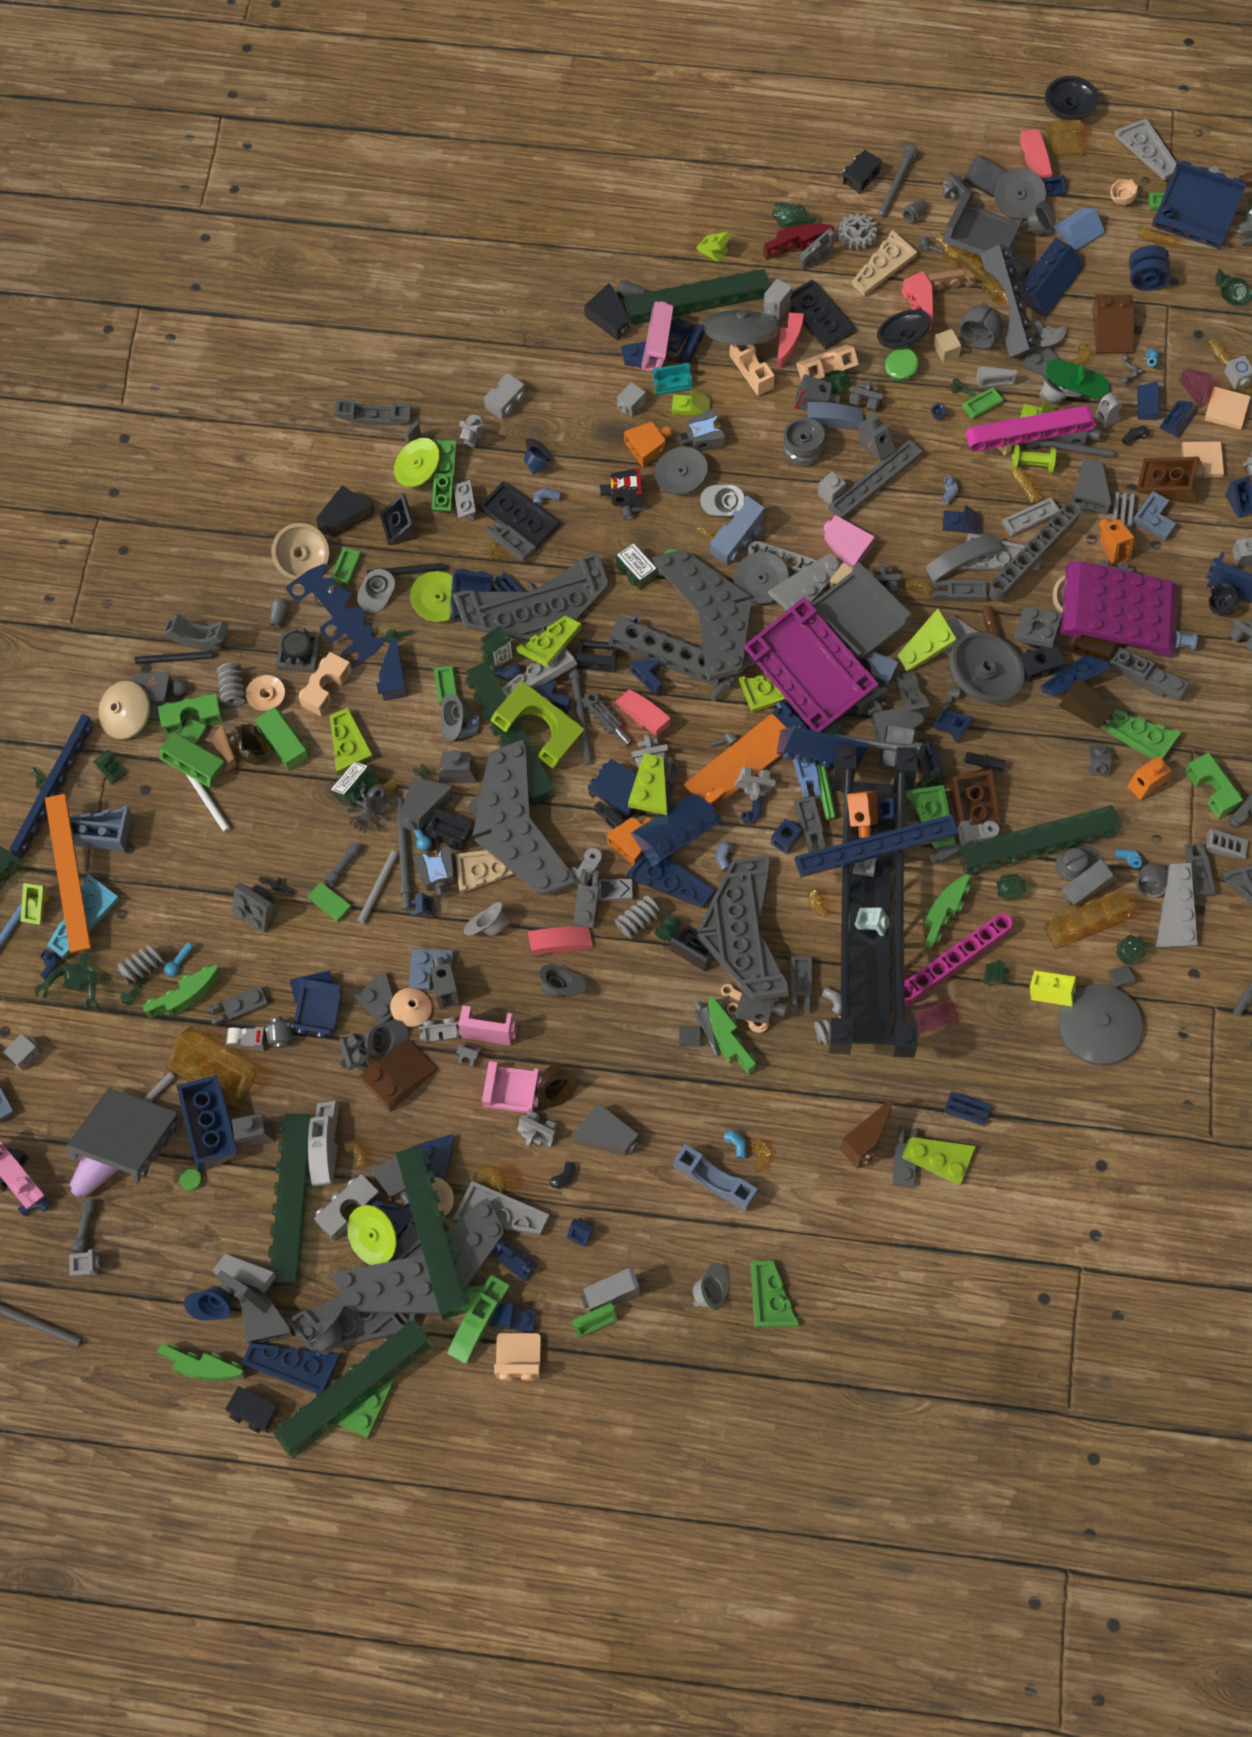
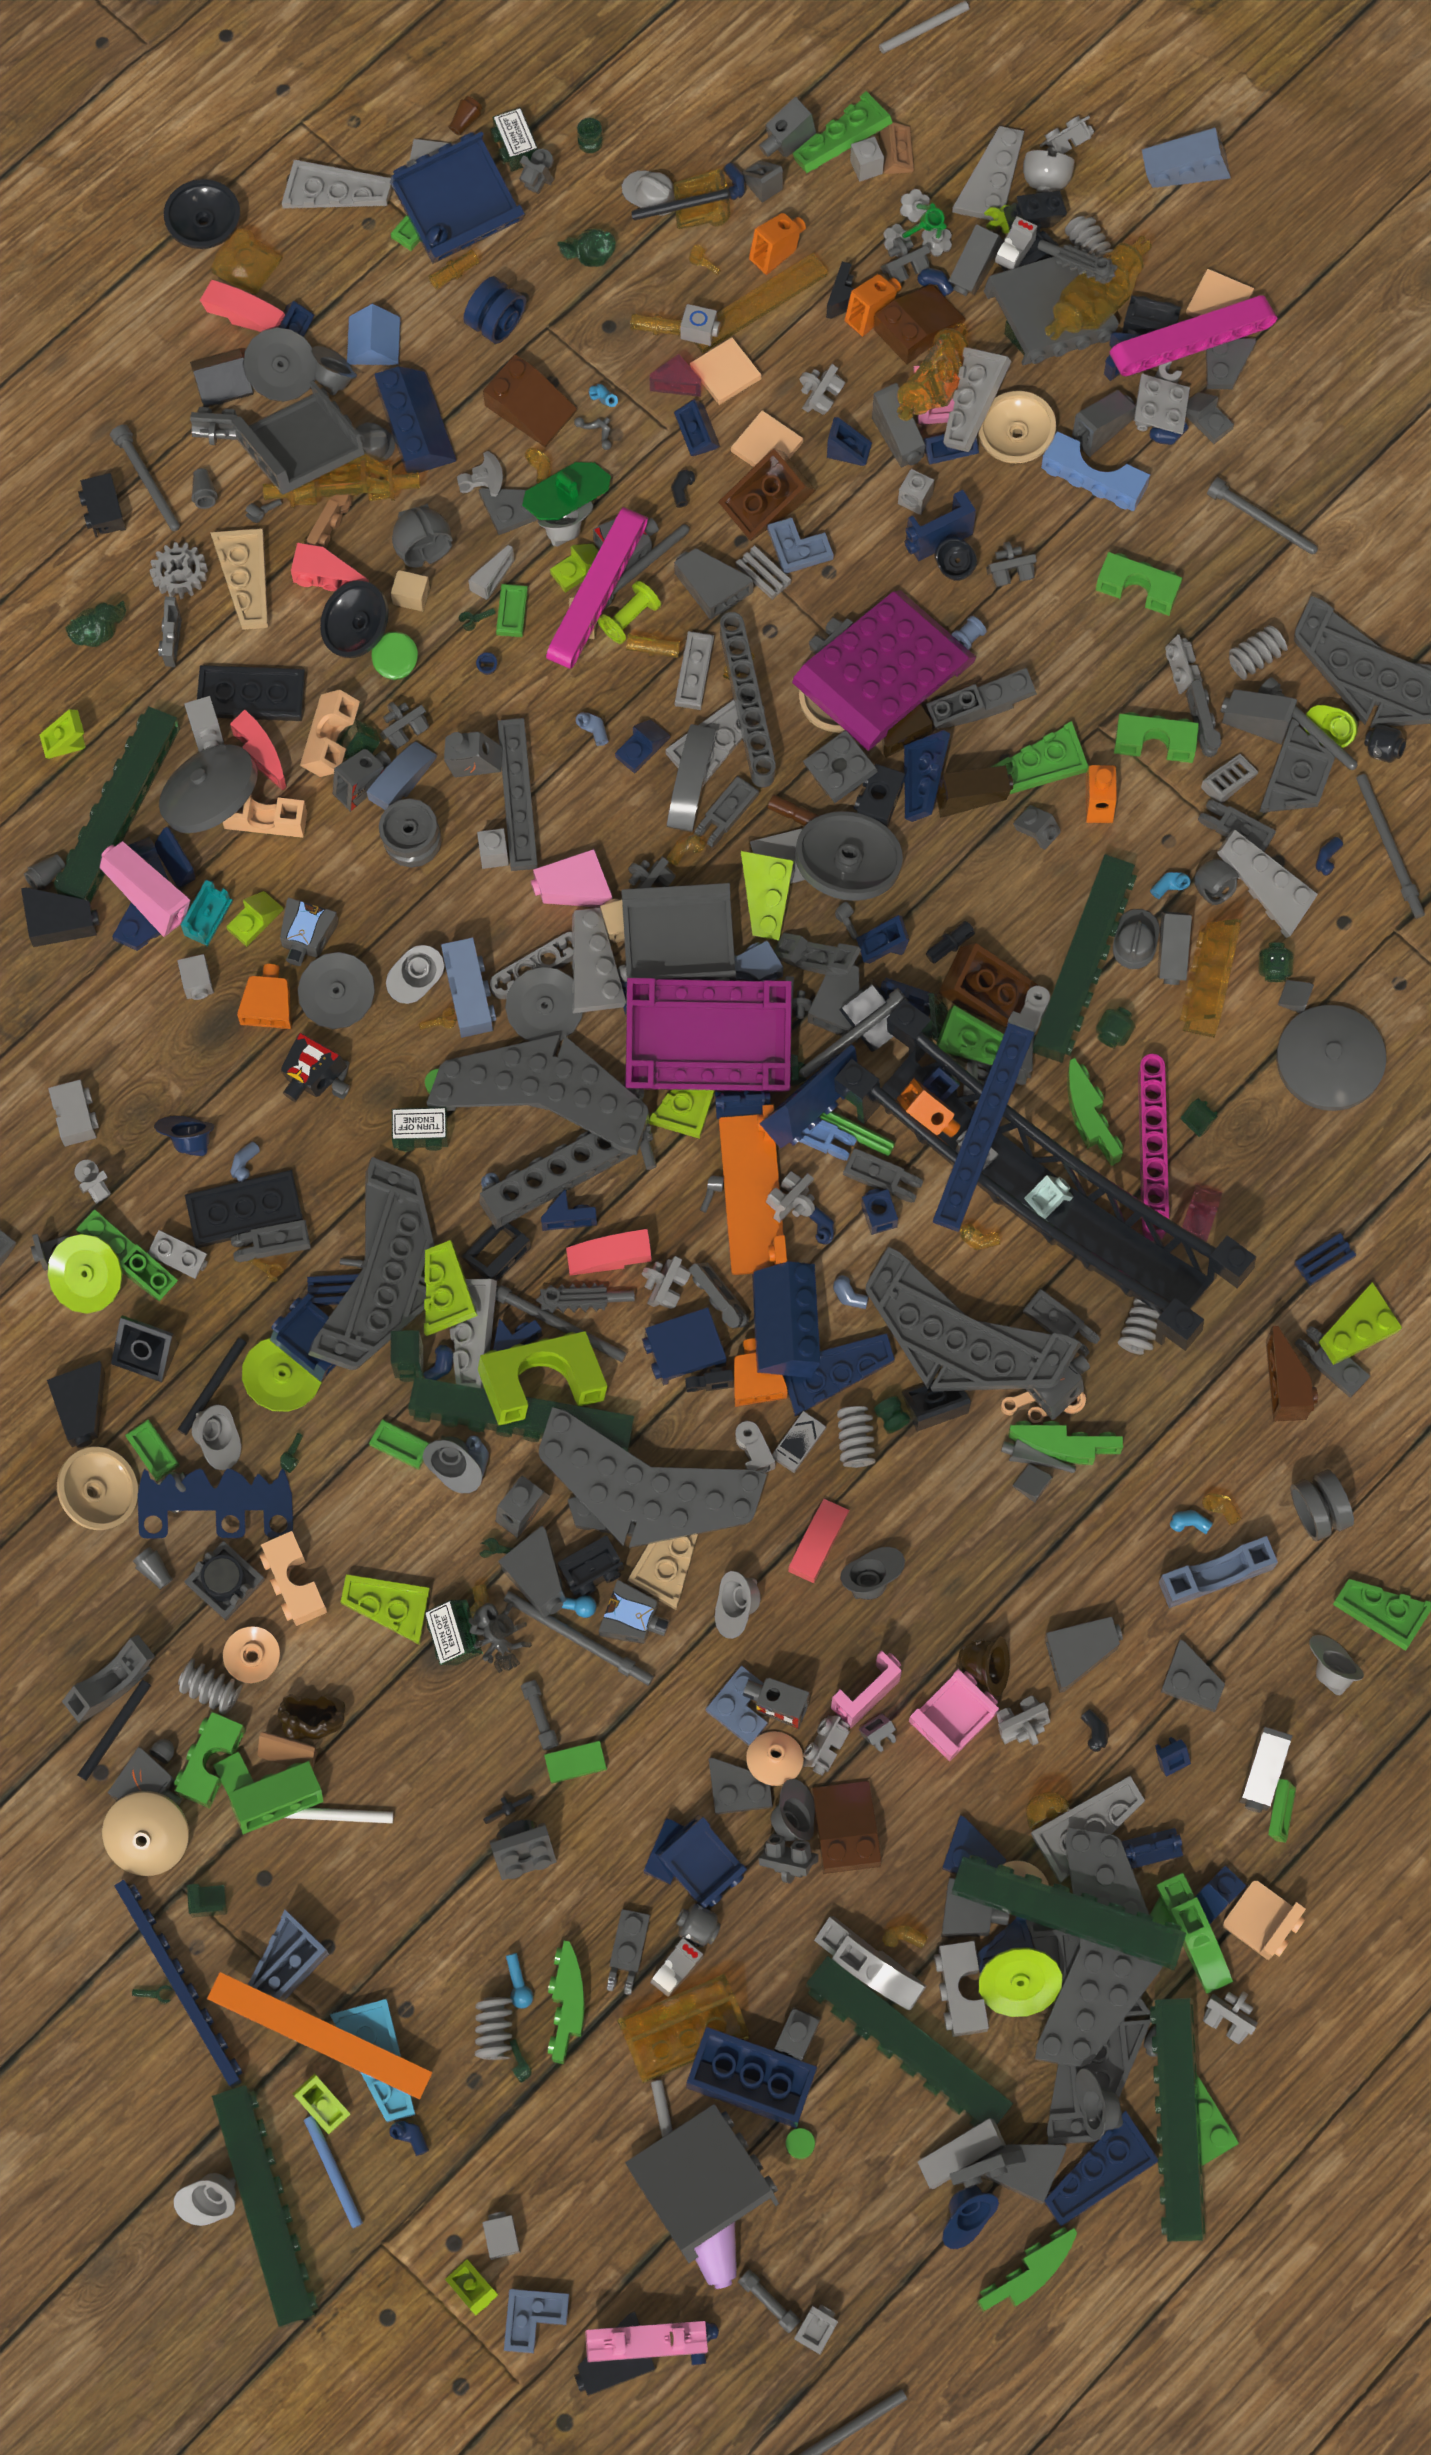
camera: 55 degrees left, 5 degrees up
clear green piece [34,953,99,1012] -> none
black hinge [225,1386,280,1433] -> none
bright green brick [254,707,309,771] -> none
light grey bar [357,851,399,924] -> none
dark blue slope [376,637,407,701] -> none
dark blue tile [411,892,435,919] -> none
dark grey hinge [573,869,599,928] -> none
lime wing [628,753,667,815] -> none
dark red slope [763,224,834,261] -> none
light grey arm [822,987,841,1015] -> none
arch [980,244,1037,359] -> none
neon yellow hinge [1030,970,1076,1006] -> none
light grey leg [1095,393,1122,428] -> none
orange torso [1099,518,1134,567] -> none
light nougat hair [1110,179,1138,206] -> none
dark blue slope [1137,382,1159,420] -> none
none -> dark grey wing [1161,1640,1225,1712]
none -> light grey hips [1203,1991,1258,2044]
none -> dark grey wheel [1290,1469,1354,1542]
none -> dark blue arm [1315,837,1343,876]

